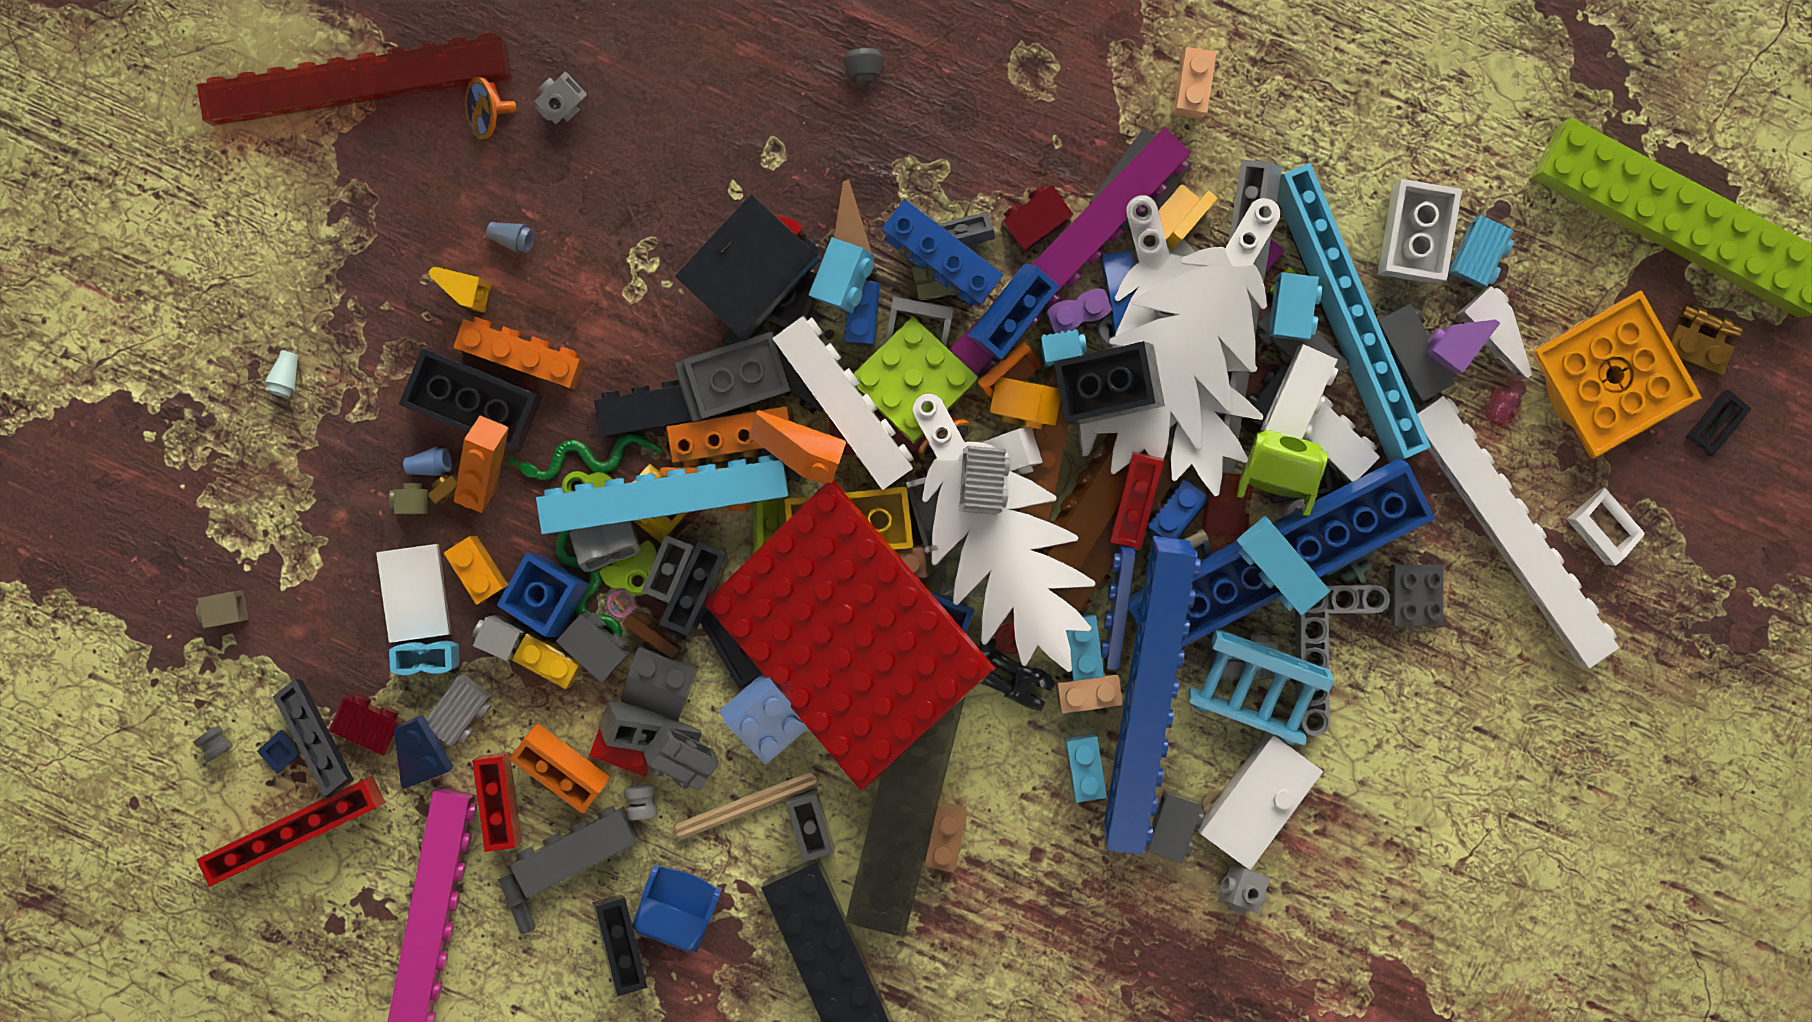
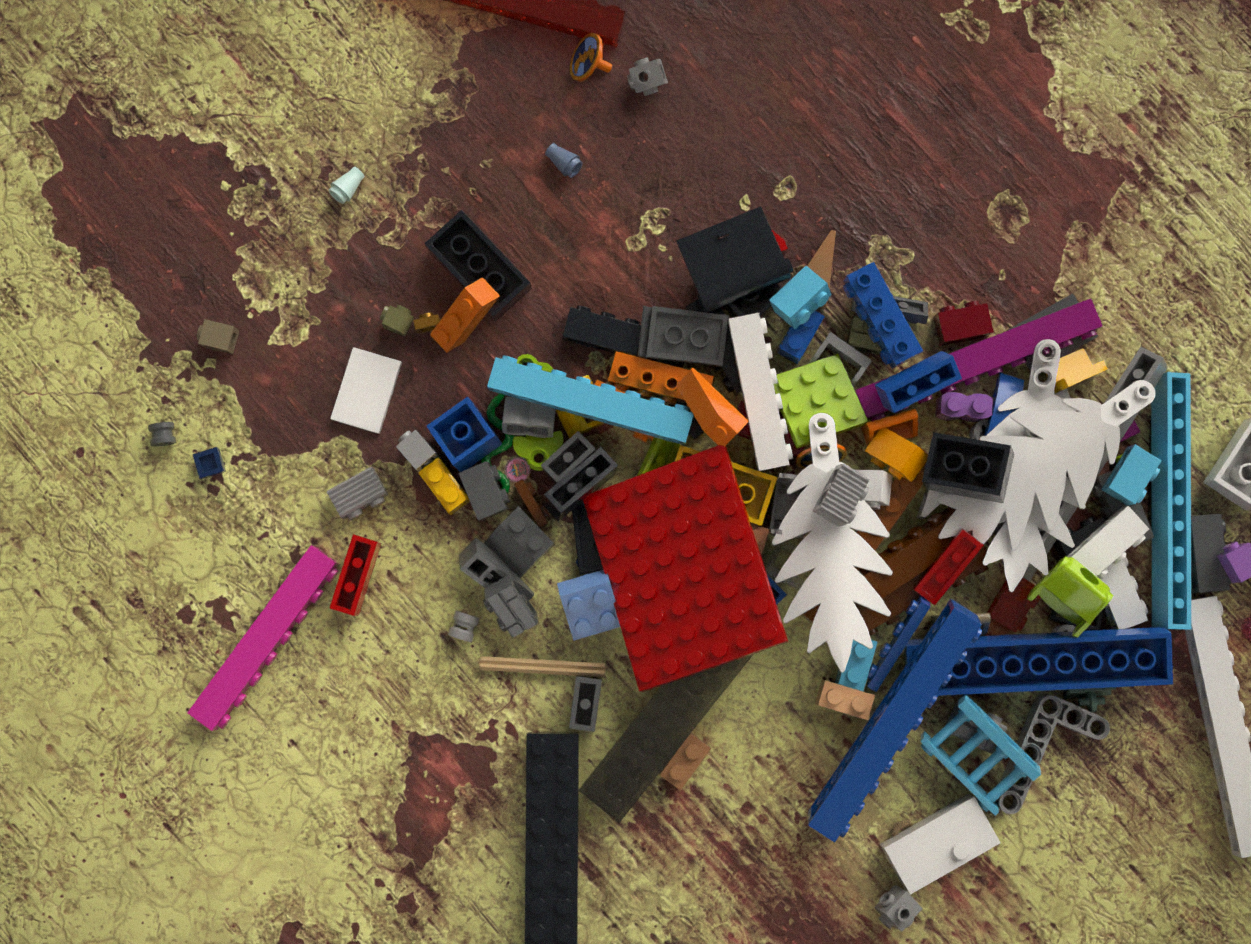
camera: 30 degrees right, 5 degrees down
red brick [196,775,386,887] -> none
black plate [273,679,354,798] -> none
dark red brick [329,693,405,756] -> none
medium azure brick [389,641,460,675] -> none
dark blue wing [394,715,454,789] -> none
medium blue cone [403,446,452,476] -> none
yellow tile [429,267,492,313] -> none
light orange brick [444,536,508,605] -> none
orange brick [453,316,586,390] -> none
dark grey axle [498,873,536,934] -> none
green animal [506,433,663,481] -> none
orange brick [509,723,611,814] -> none
dark grey brick [510,805,640,898] -> none
red plate [589,728,649,777] -> none
black brick [592,894,648,997] -> none
blue piece [632,863,723,952] -> none
dark grey cone [843,48,885,84] -> none
black piece [978,637,1056,711] -> none
clear red tile [995,624,1018,654] -> none
medium azure brick [1037,329,1087,369] -> none
medium azure brick [1064,733,1107,803] -> none
dark grey brick [1145,790,1204,863] -> none
blue brick [1146,480,1208,540] -> none
light nougat brick [1172,47,1217,119] -> none
medium azure brick [1236,516,1330,615] -> none
dark grey hinge [1388,564,1443,626] -> none

